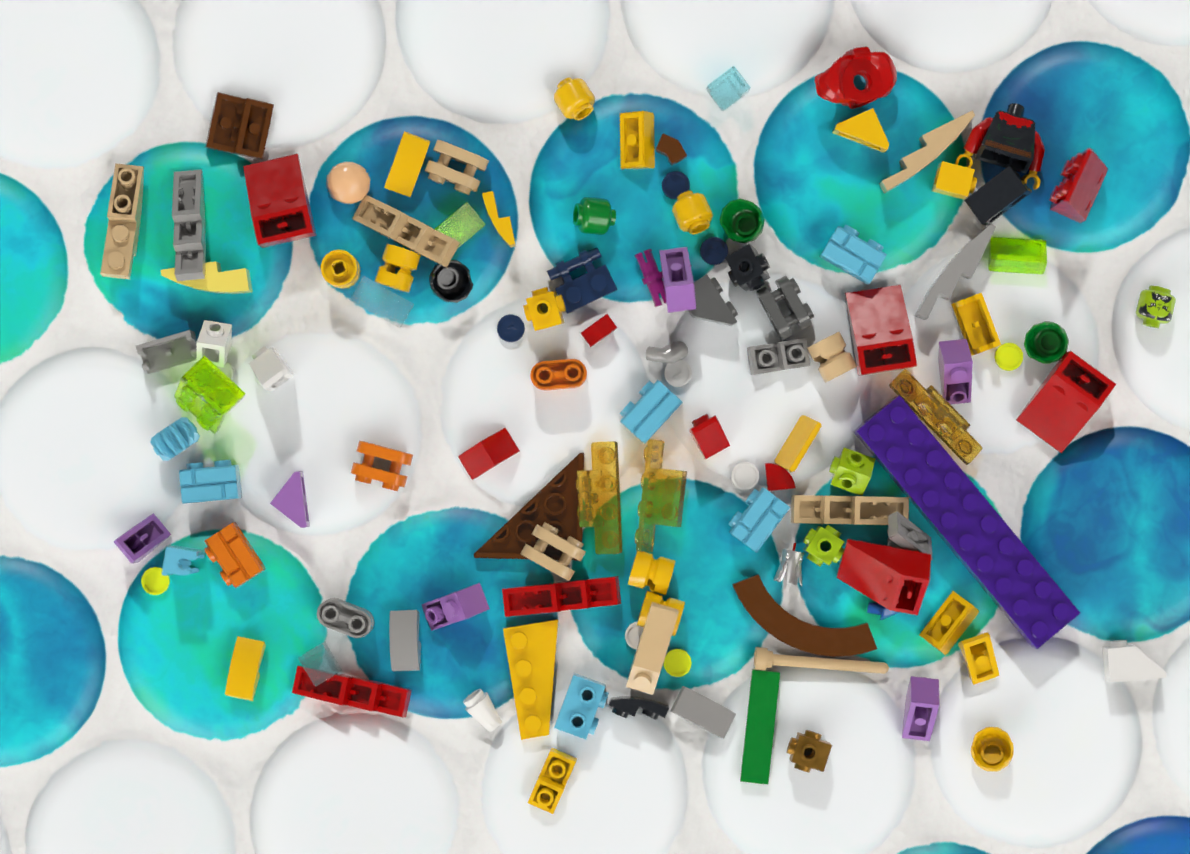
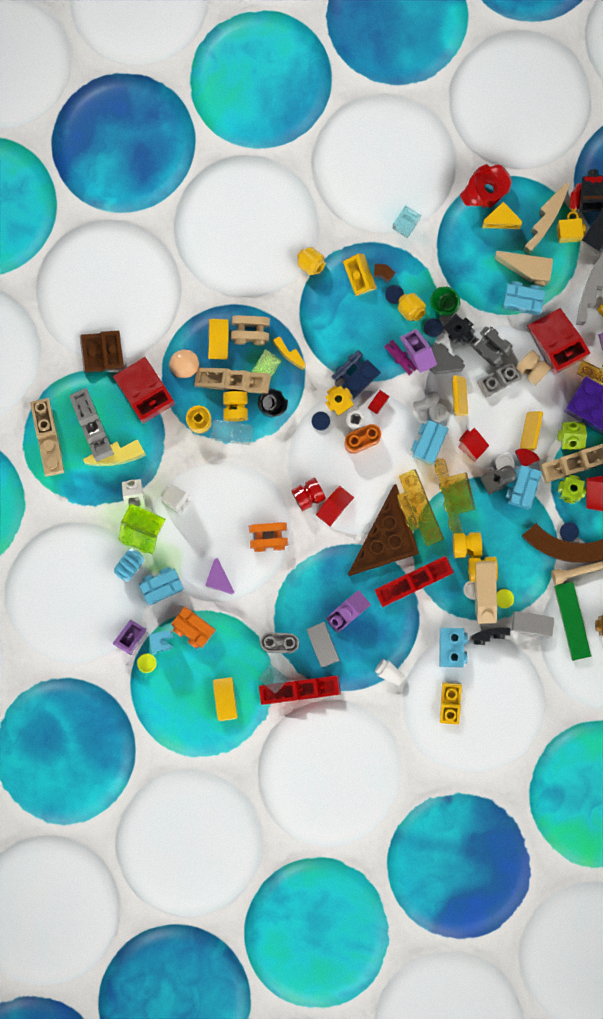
camera: 25 degrees left, 5 degrees down
light grey hinge [136,330,197,374] -> none
yellow wing [503,619,558,740] -> none
tan brick [520,522,586,581] -> none
green head [573,197,616,235] -> none
flat silver piece [774,543,804,586] -> none
none -> red wheel [291,477,326,512]
none -> white cone [346,410,365,429]
none -> yellow slope [451,375,468,416]
none -> dark grey piece [480,465,516,495]
none -> tan slope [494,251,553,287]
none -> dark blue piece [559,522,579,542]

